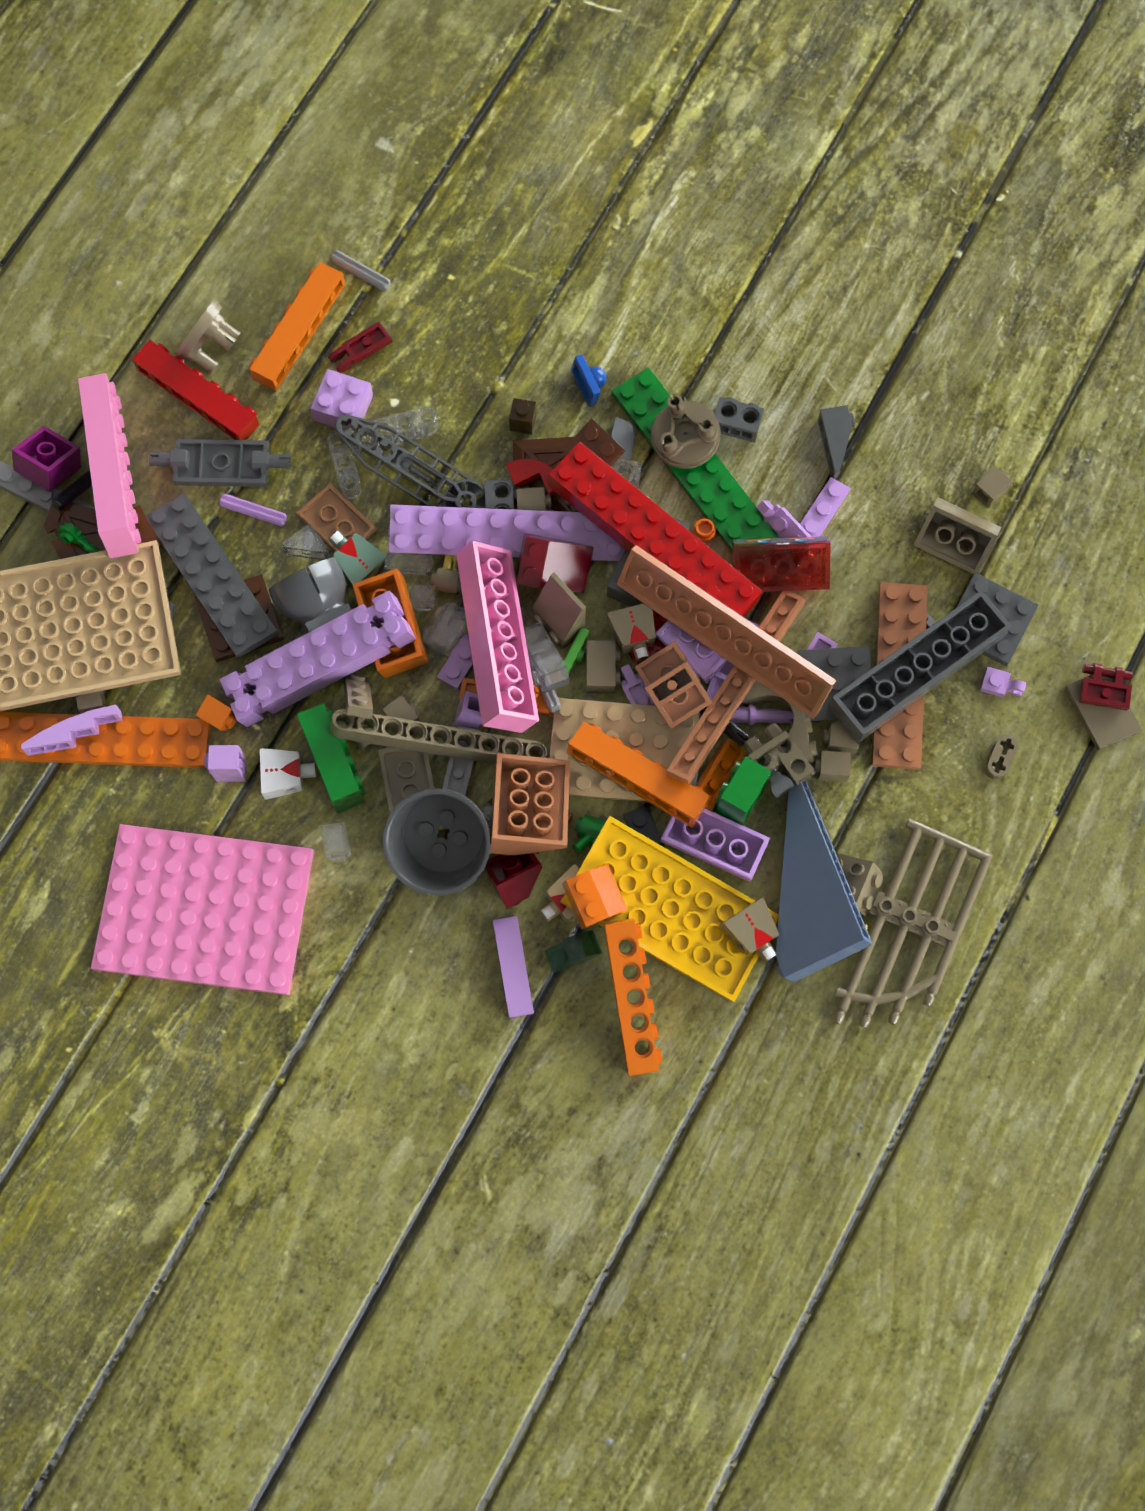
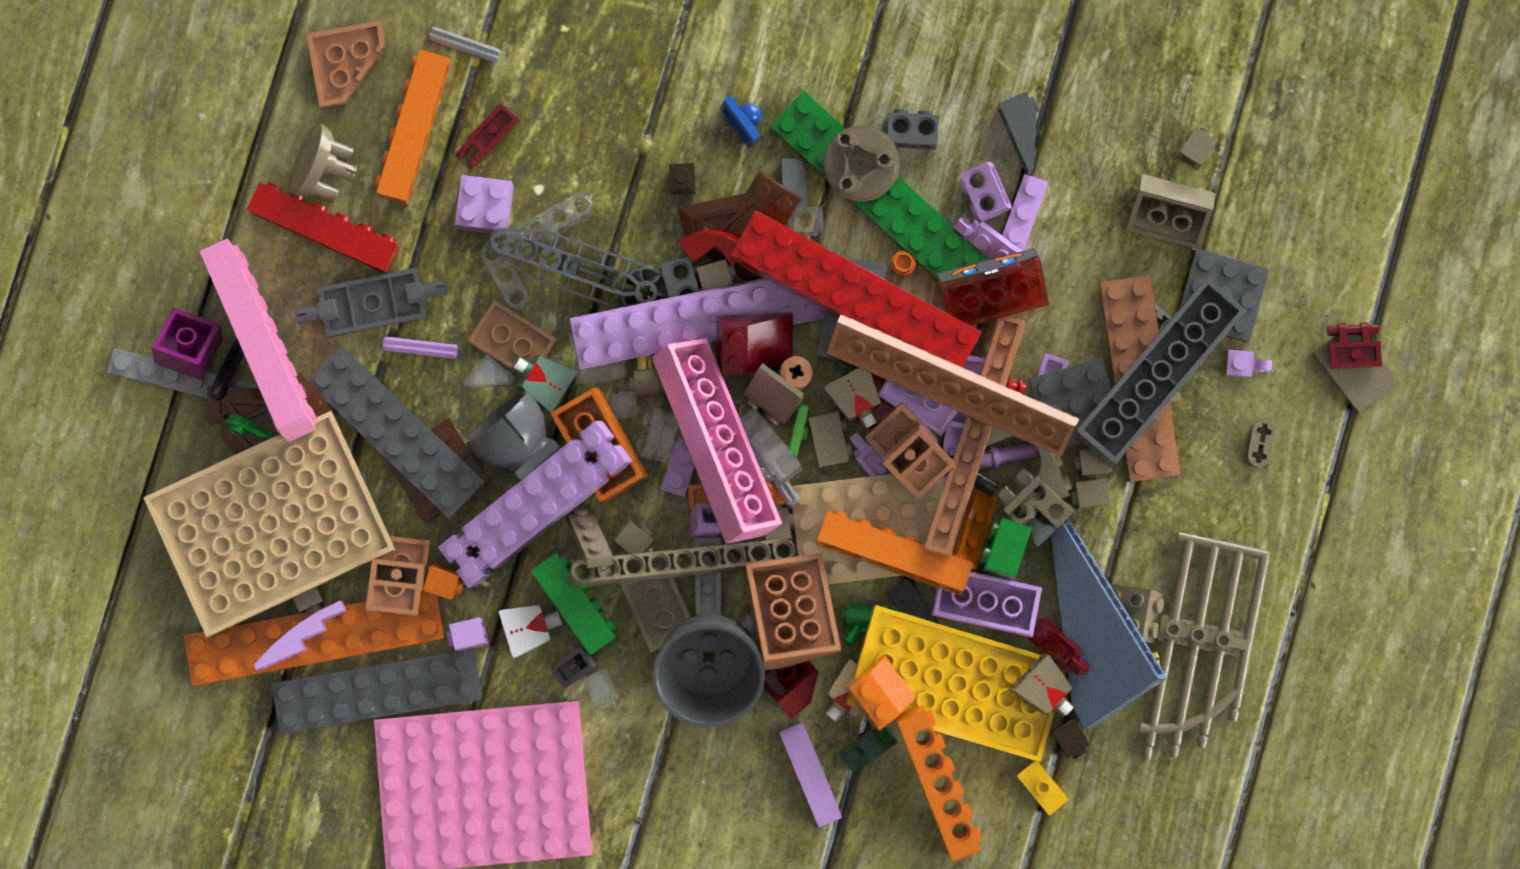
camera: 15 degrees left, 10 degrees up
none -> dark grey plate [272,649,483,734]
none -> nougat plate [306,20,386,109]
none -> nougat bracket [365,536,431,616]
none -> dark grey slope [552,644,598,688]
none -> dark tan brick [765,504,795,540]
none -> nougat piece [780,356,813,392]
none -> lavender brick [960,162,1013,221]
none -> yellow plate [1016,760,1069,816]
none -> dark red hinge [1028,618,1091,676]
none -> dark brown brick [1050,718,1090,760]

